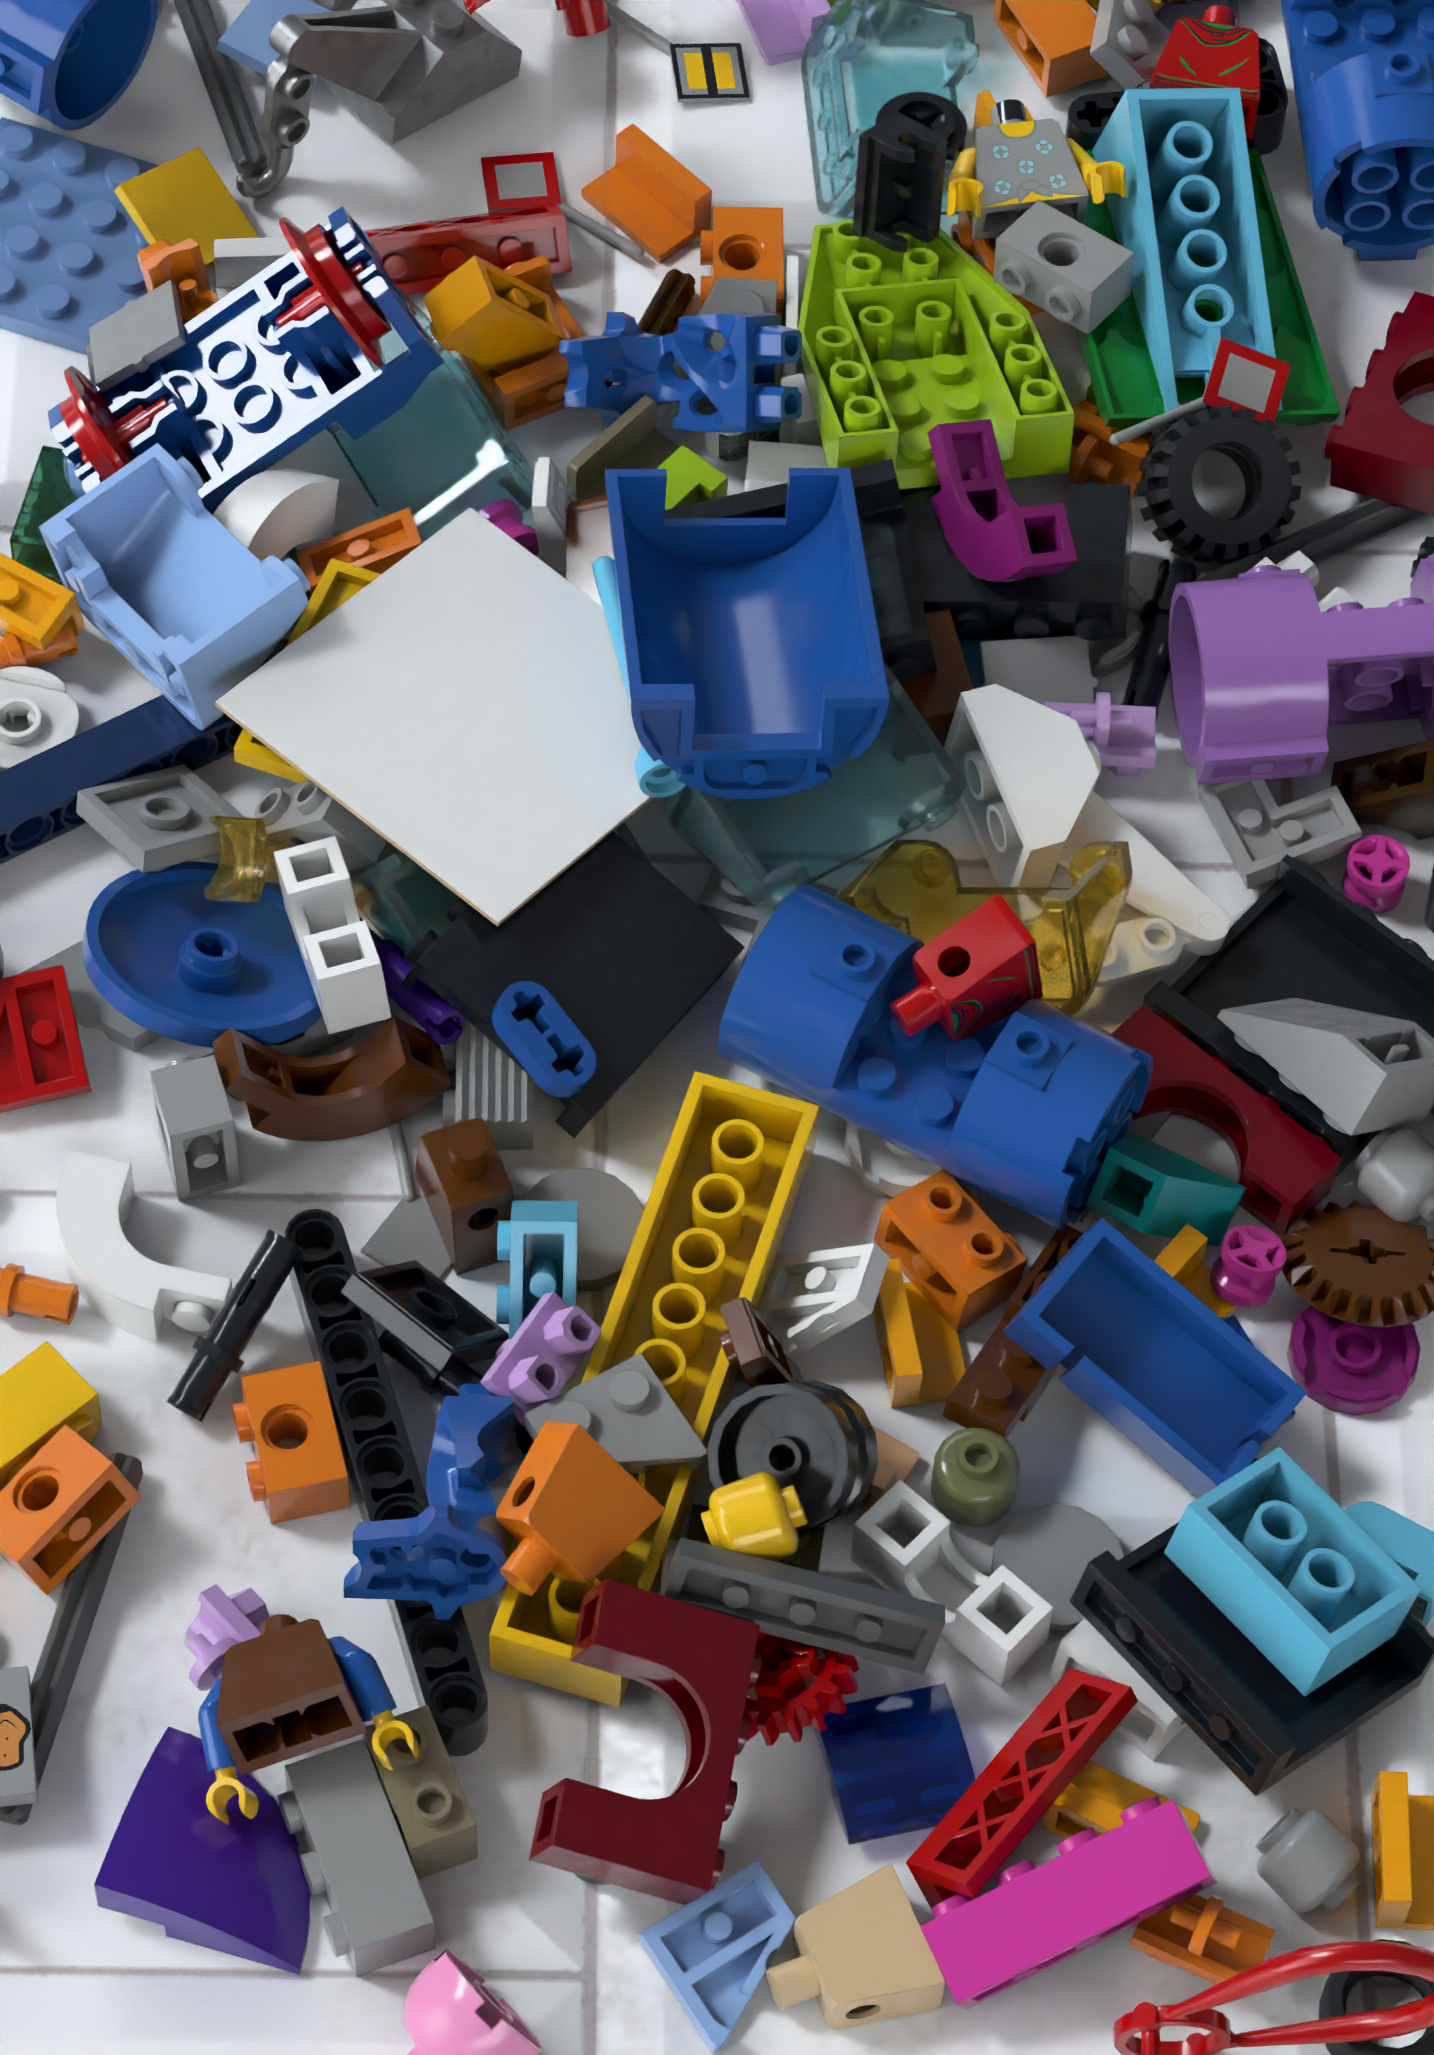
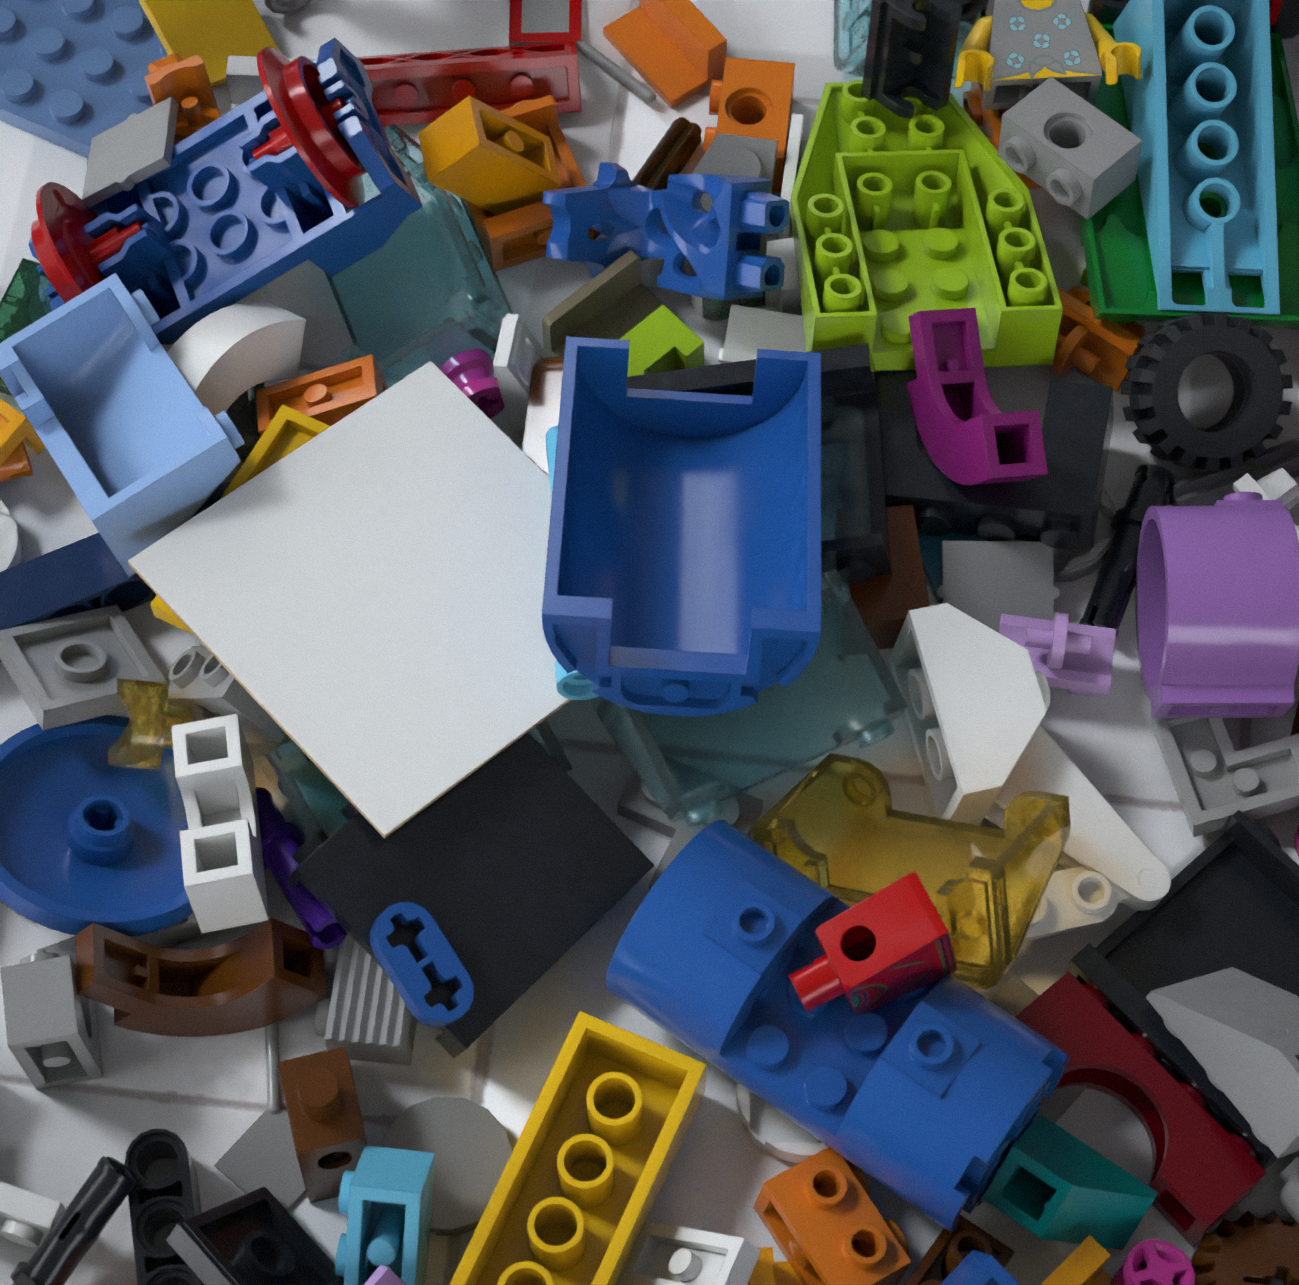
camera: 10 degrees right, 5 degrees up
piece [1109,337,1291,446] -> none

